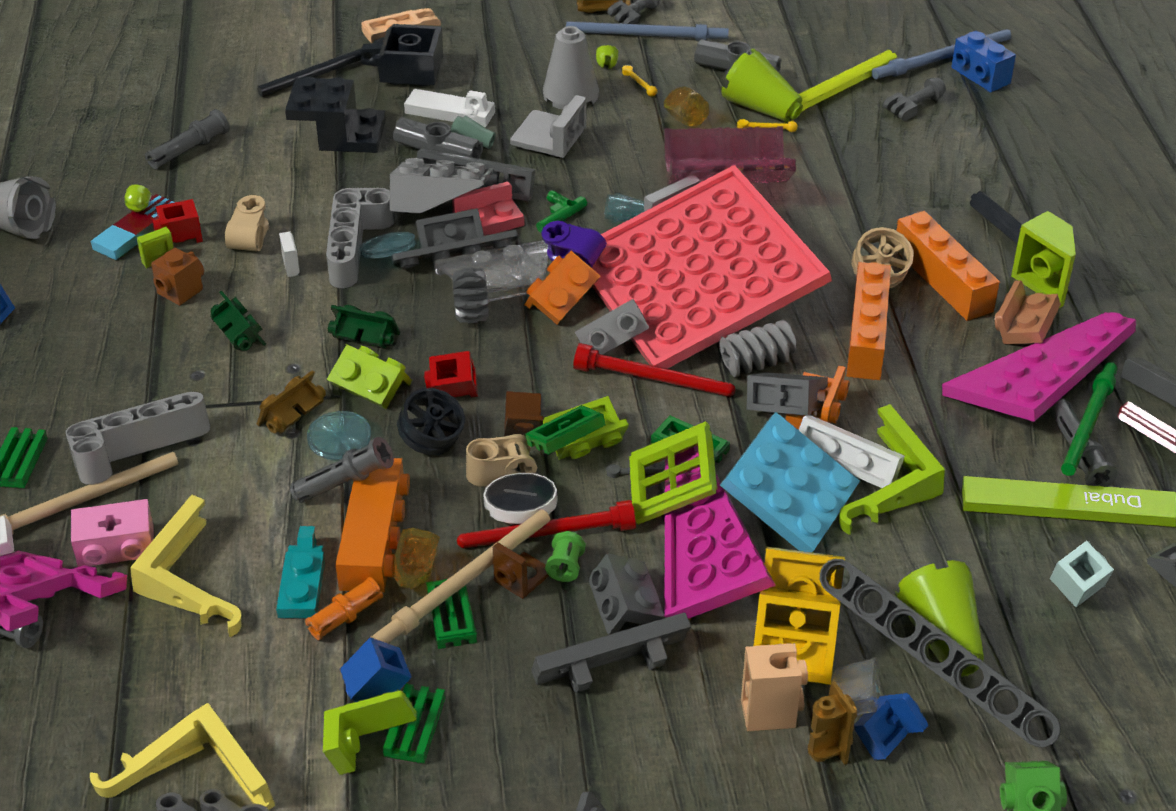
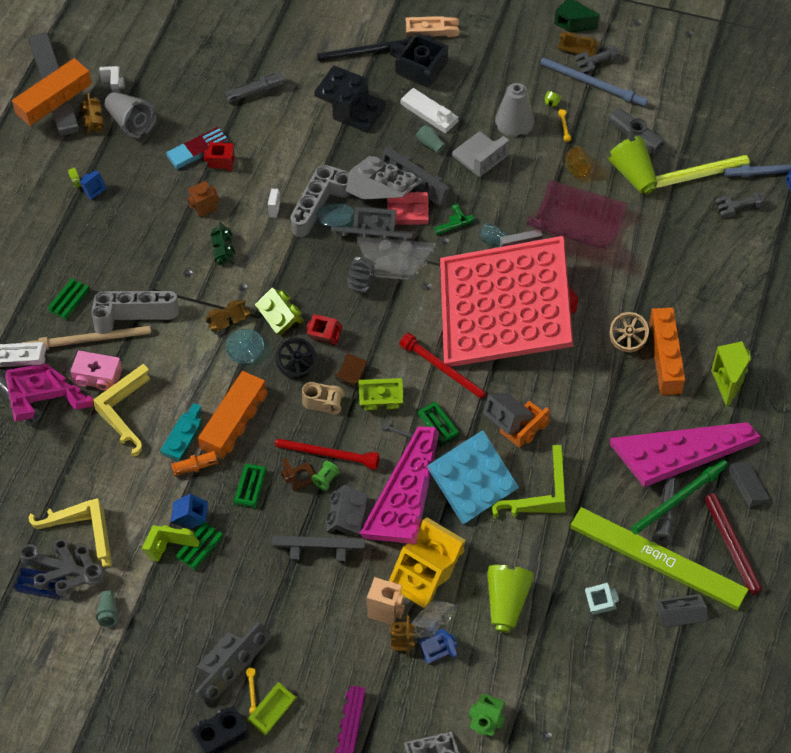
camera: 25 degrees right, 15 degrees up
lime hinge [124,184,151,212] -> none
lime tile [137,227,174,268] -> none
tan piece [225,195,269,251] -> none
dark grey pin [290,437,394,503] -> none
dark green hinge [327,305,401,348] -> none
tan bar [371,509,550,643] -> none
dark grey piece [393,117,483,159] -> none
rock [393,528,440,589] -> none
black tile [483,473,558,524] -> none
orange bracket [525,251,600,325] -> none
green tile [525,405,606,455] -> none
dark purple piece [541,221,606,268] -> none
light grey hinge [575,299,650,354] -> none
lime piece [629,421,717,525] -> none
light grey piece [719,320,796,377] -> none
yellow hinge [737,119,798,132] -> none
white hinge [799,415,905,488] -> none
dark grey beam [819,559,1061,747] -> none
orange brick [846,262,891,380] -> none
black axle [970,191,1022,244] -> none
nougat bracket [994,281,1061,344] -> none

